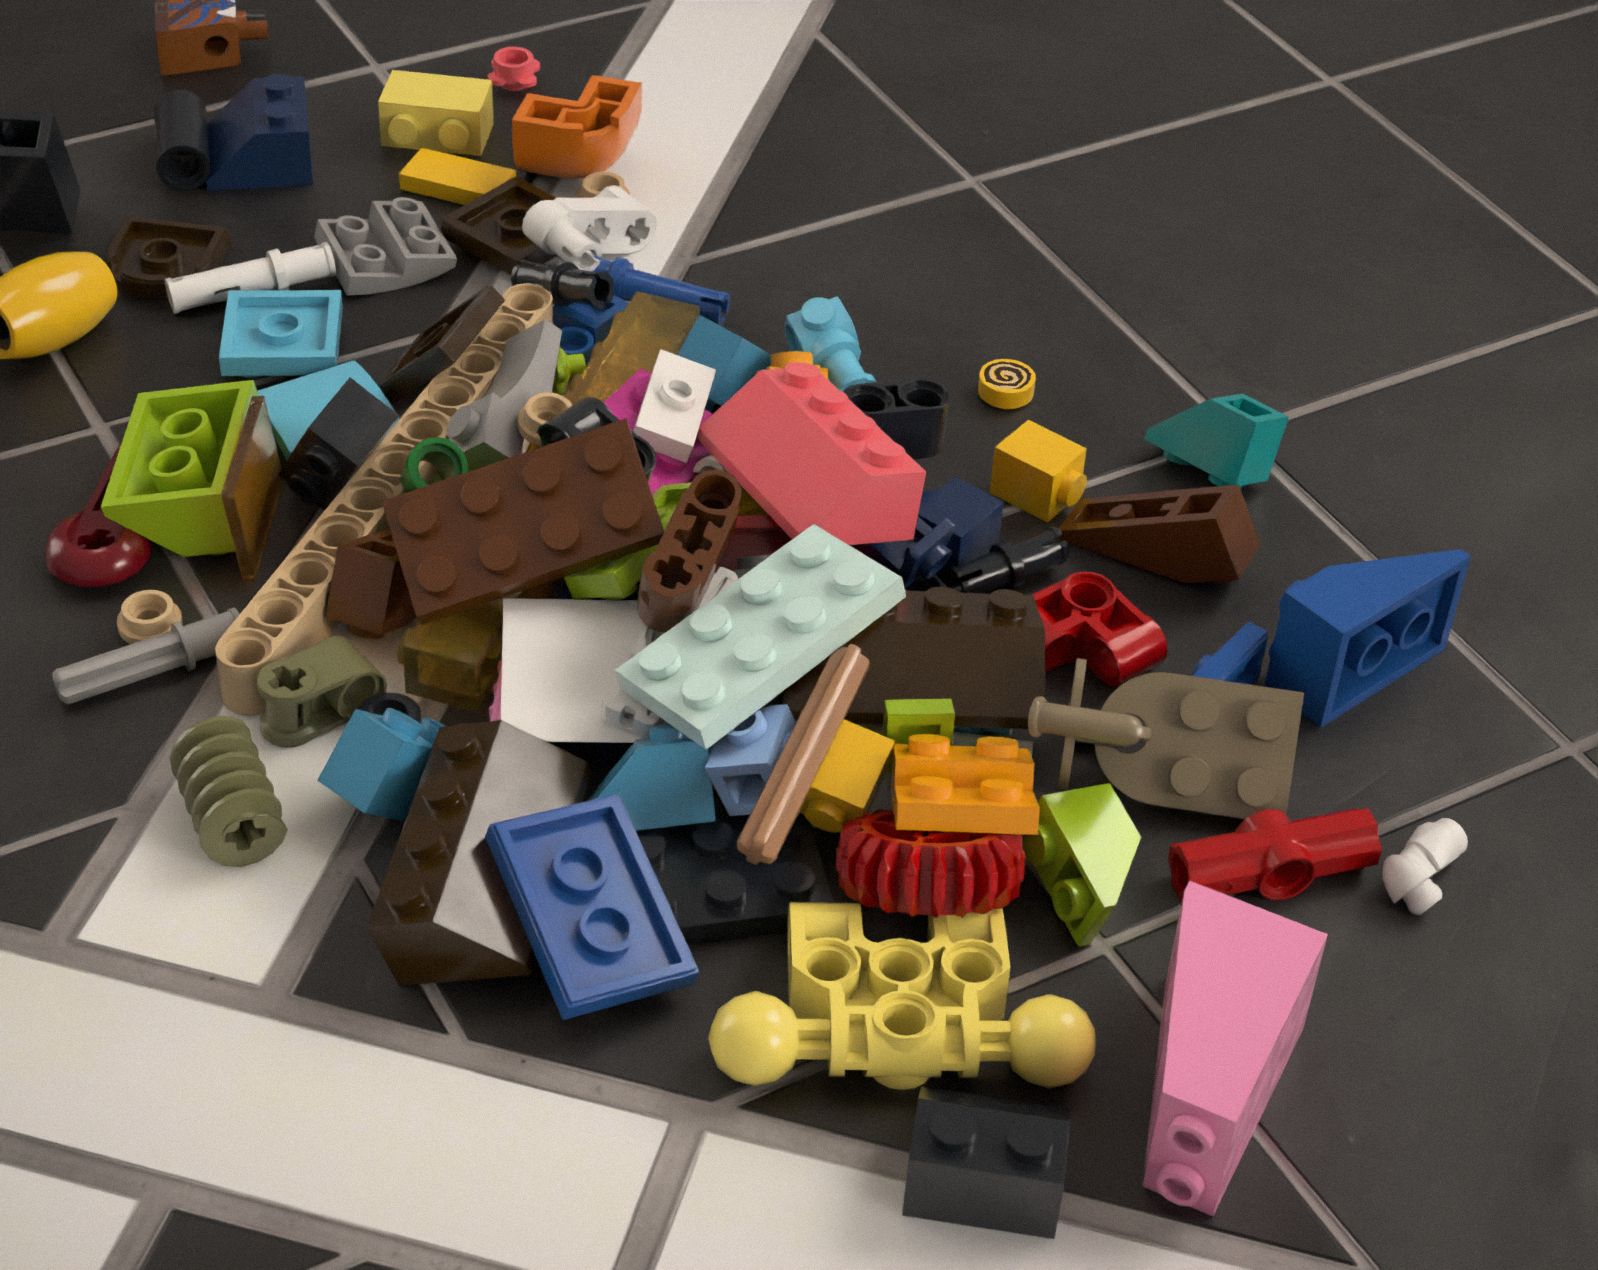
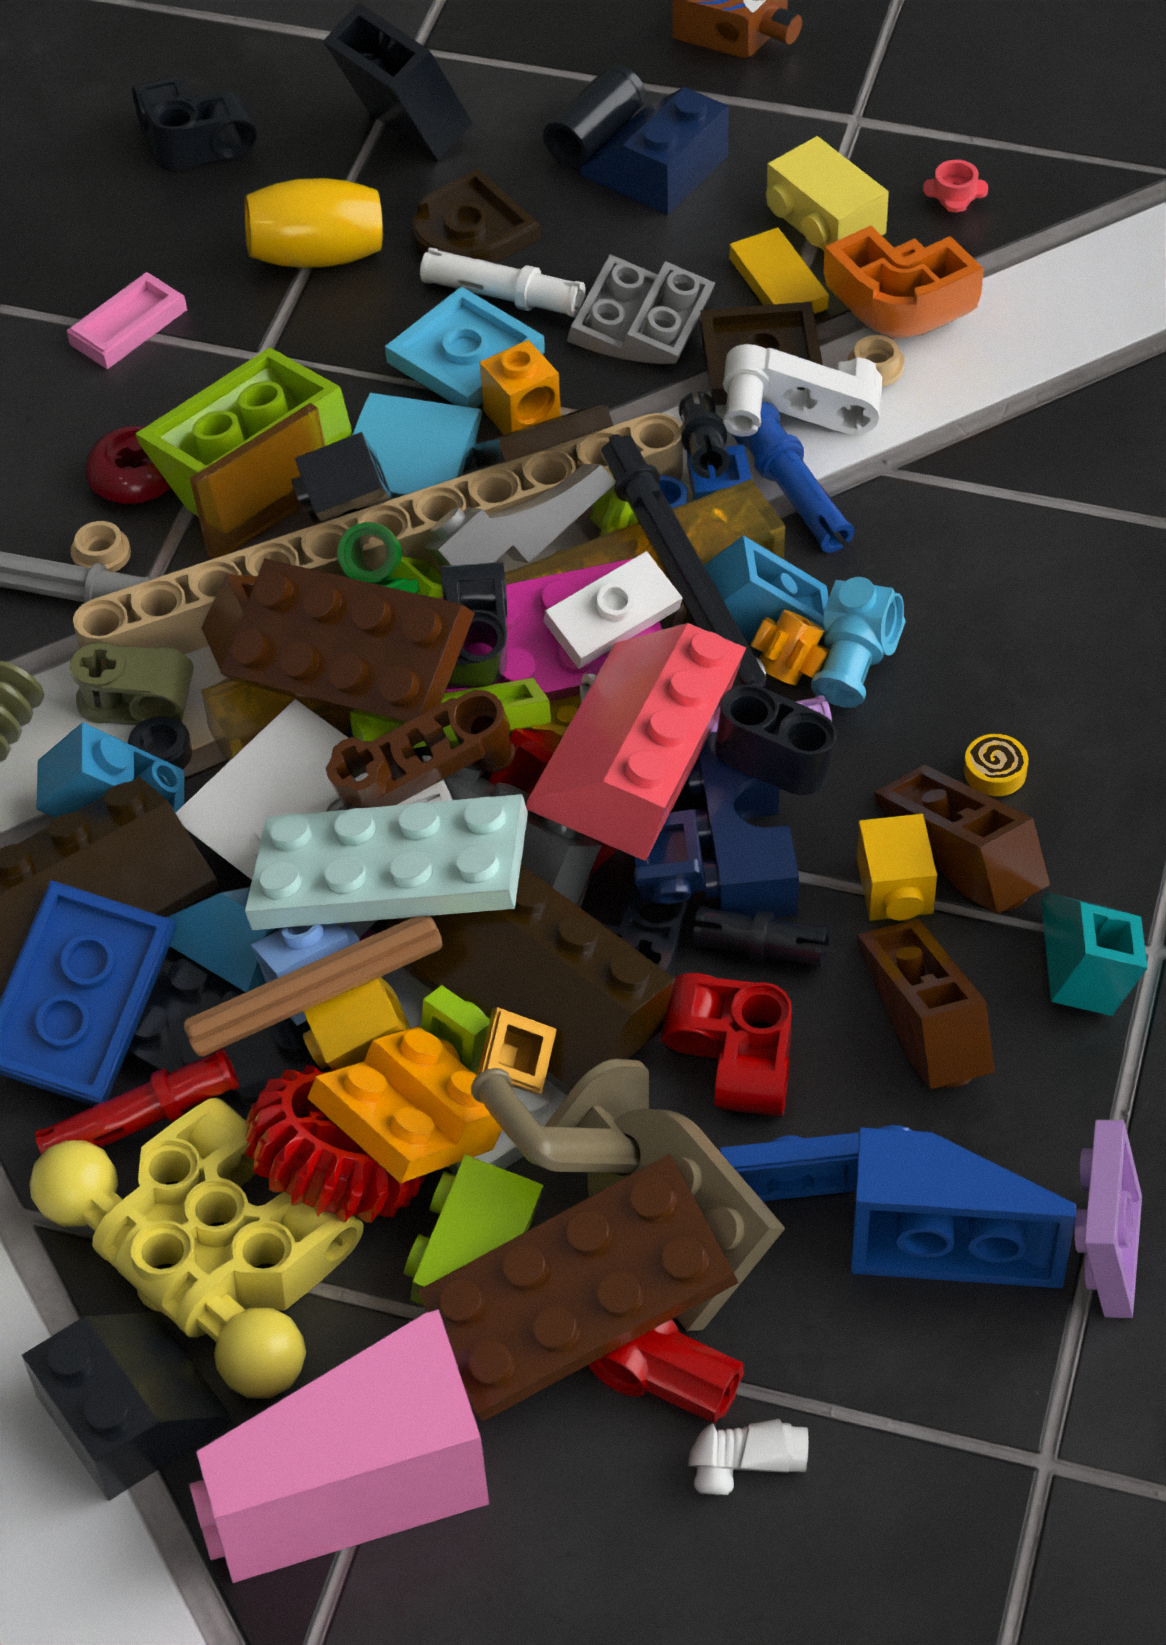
camera: 50 degrees right, 10 degrees up
tan plate [517,392,572,447] -> none
none -> red pin [35,1048,240,1155]
none -> reddish brown plate [418,1154,739,1421]
none -> pearl gold slope [477,1007,557,1095]
none -> light orange brick [479,340,561,435]
none -> black axle [601,434,766,688]
none -> reddish brown slope [874,765,1050,914]
none -> lavender plate [1074,1120,1142,1318]

